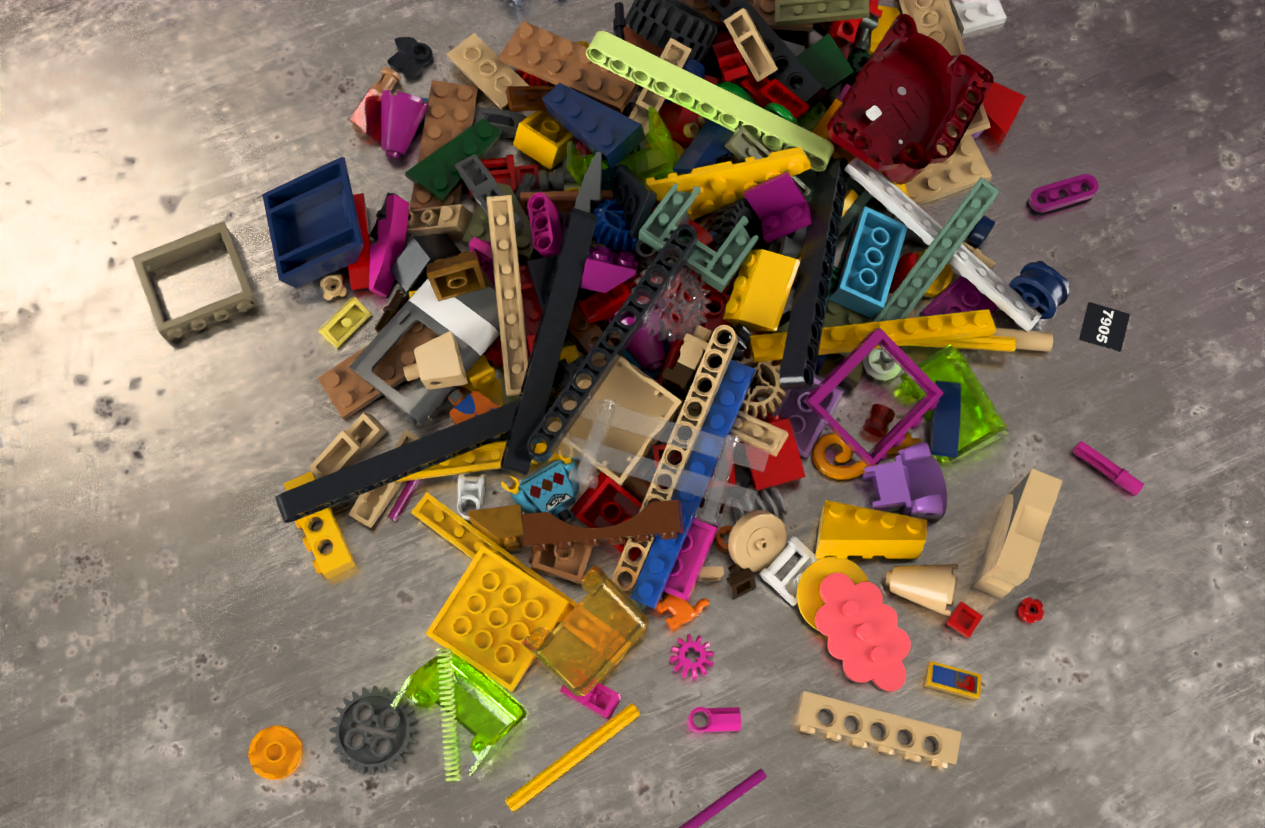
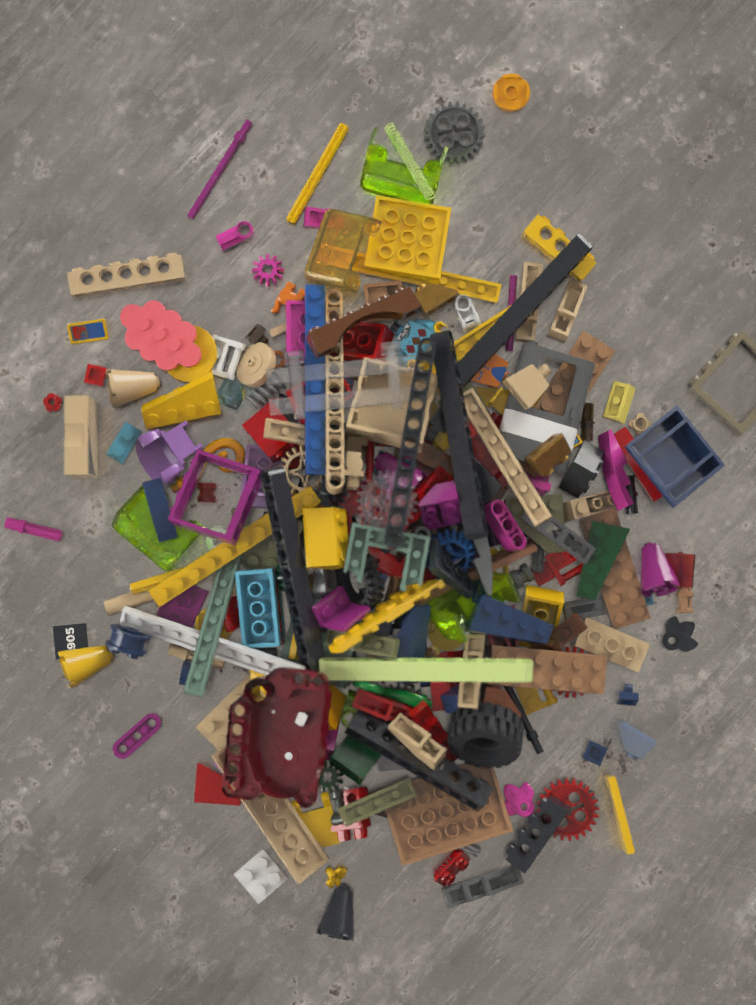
camera: 150 degrees right, 15 degrees up
none -> yellow cone [57,645,113,689]
none -> medium azure plate [106,421,142,464]
none -> clear light blue brick [217,377,245,410]
none -> dark blue tile [616,684,639,706]

